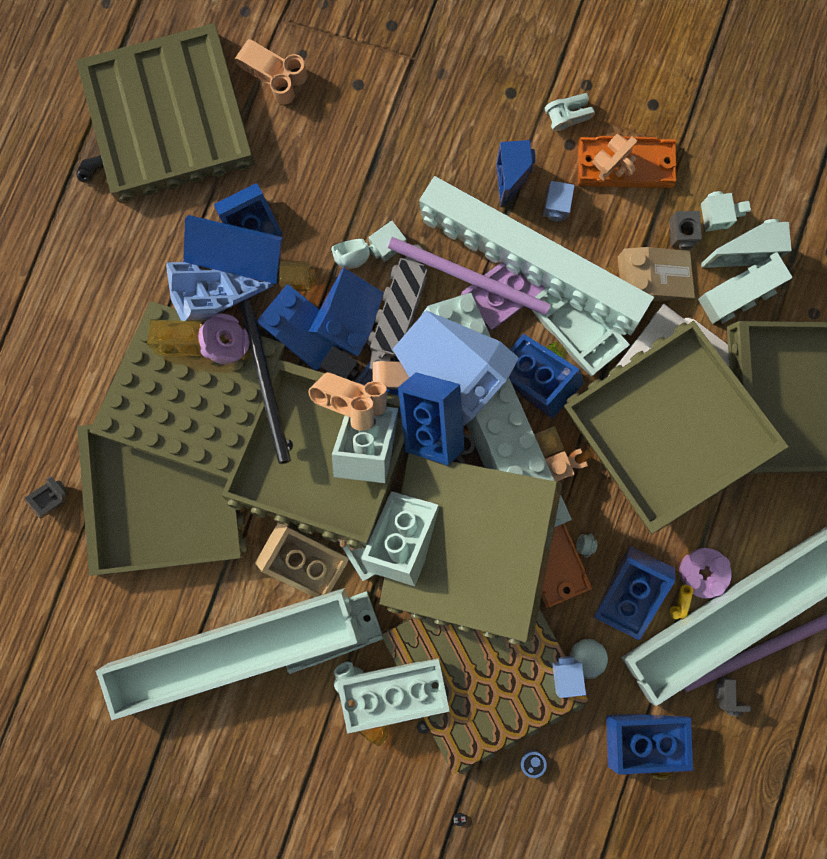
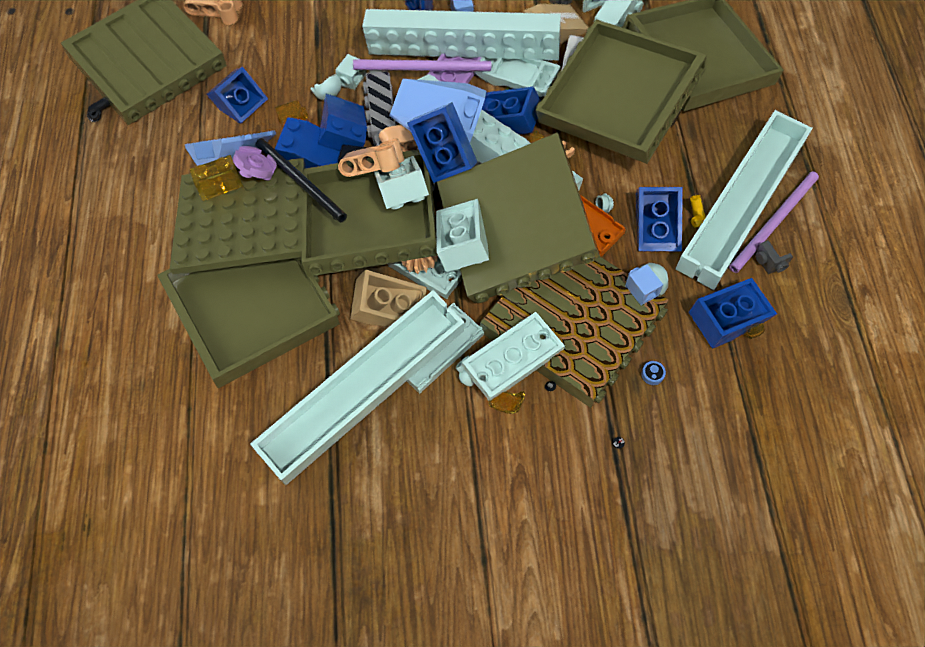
camera: 25 degrees left, 20 degrees down
dark grey bracket [25,476,67,519] -> none
blue tile [183,215,283,284] -> none
lavender plate [679,548,731,598] -> none

